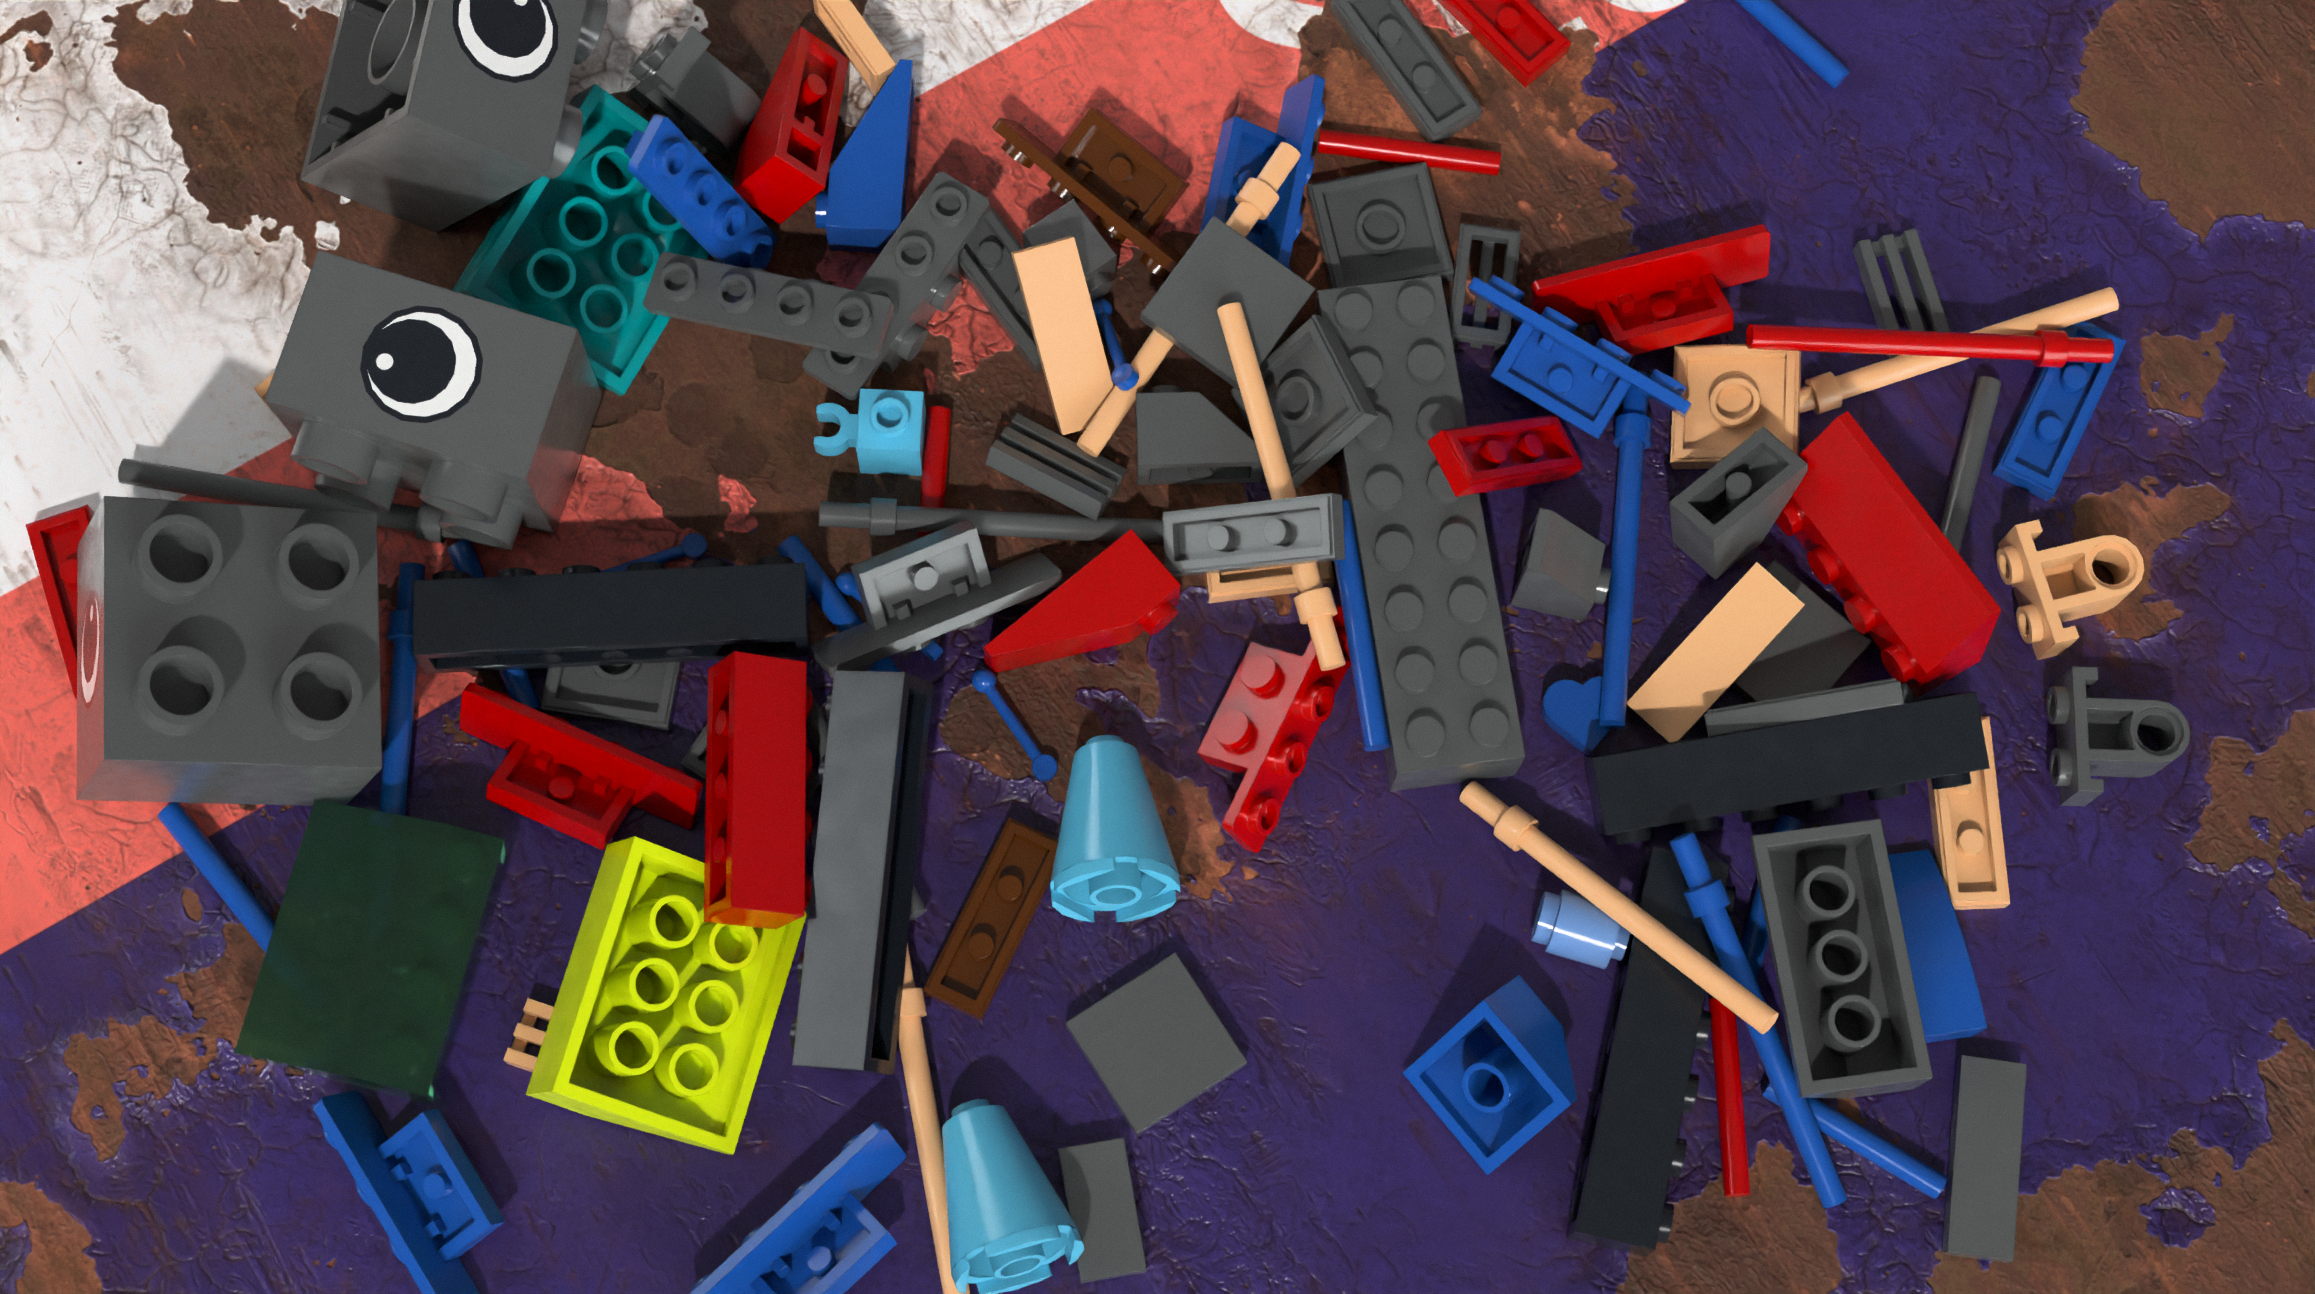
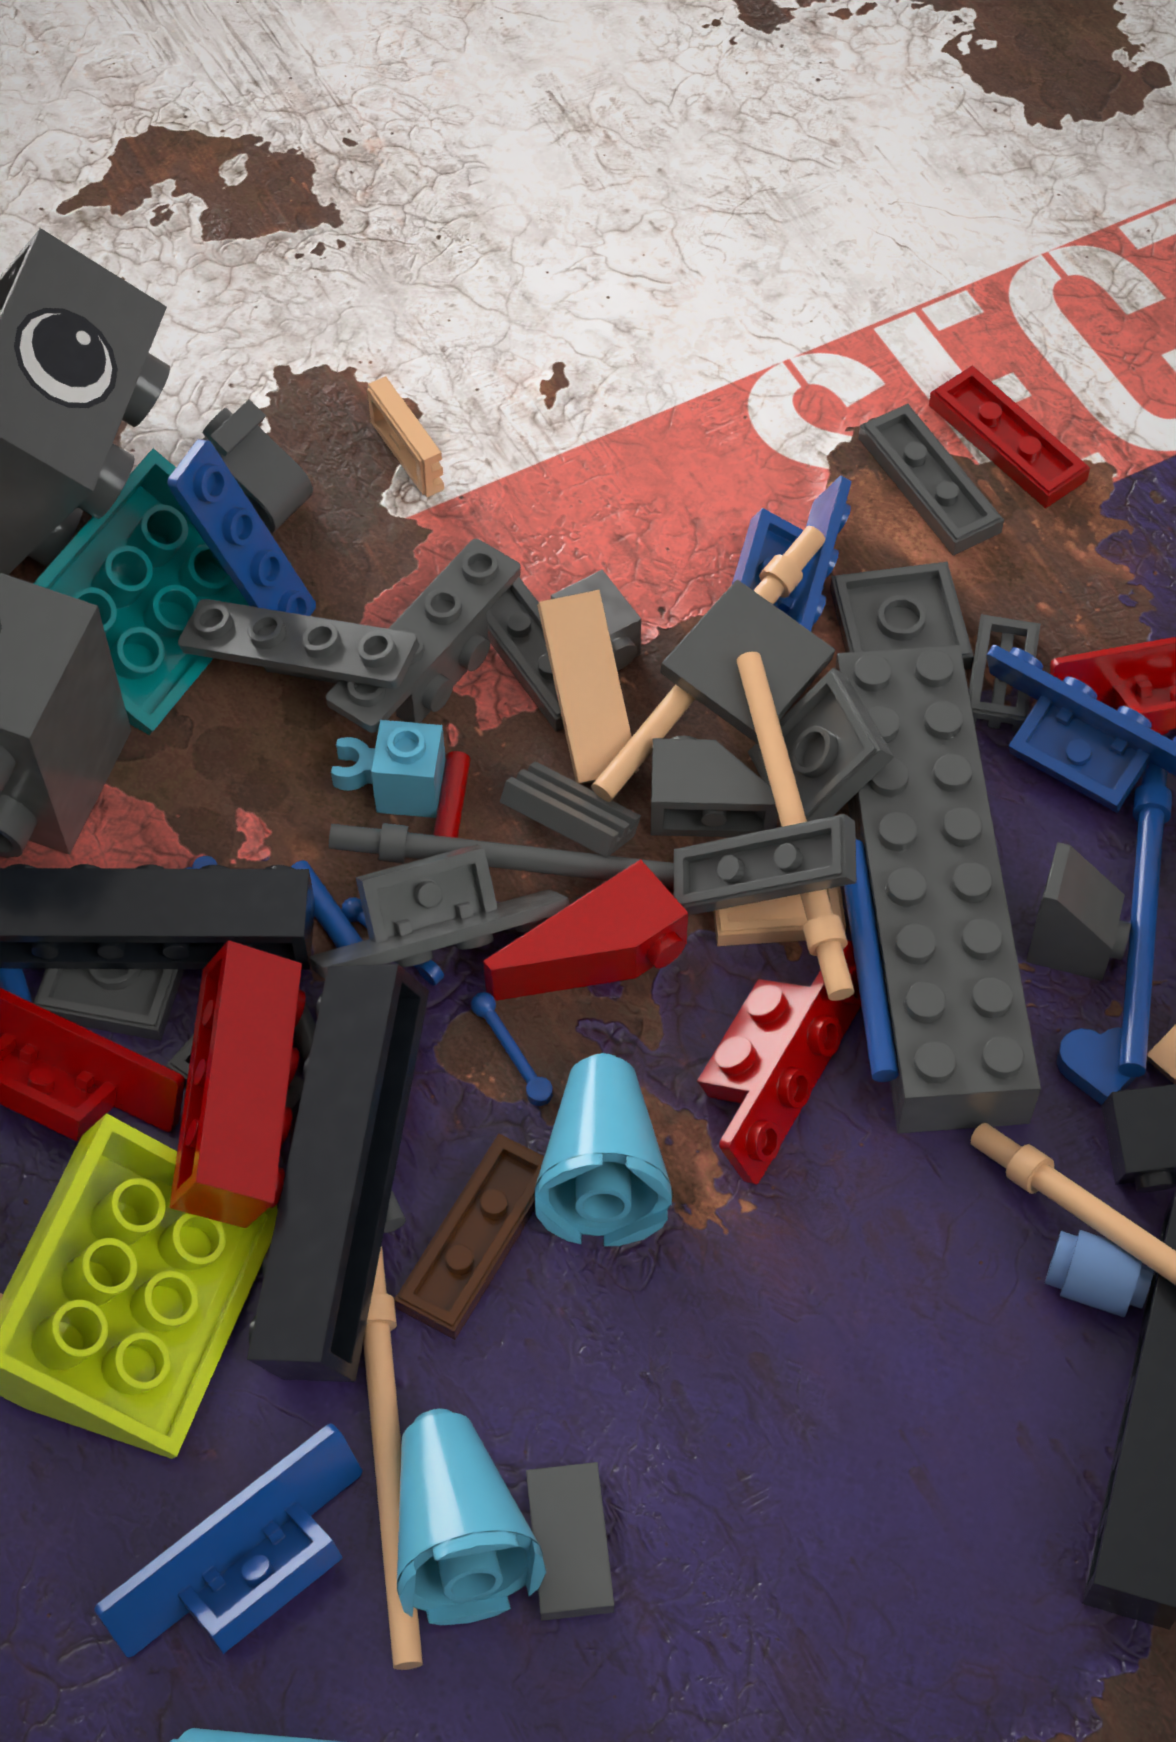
camera: 10 degrees right, 15 degrees down
red slope [732,27,849,224] -> none
blue slope [815,59,915,253] -> none
reddish brown bracket [992,108,1190,281] -> none
dark grey tile [1065,953,1247,1136] -> none
blue hinge [1092,298,1139,391] -> none
red bar [1317,128,1501,176] -> none
blue slope [1403,975,1577,1176] -> none
red tile [1427,414,1583,497] -> none

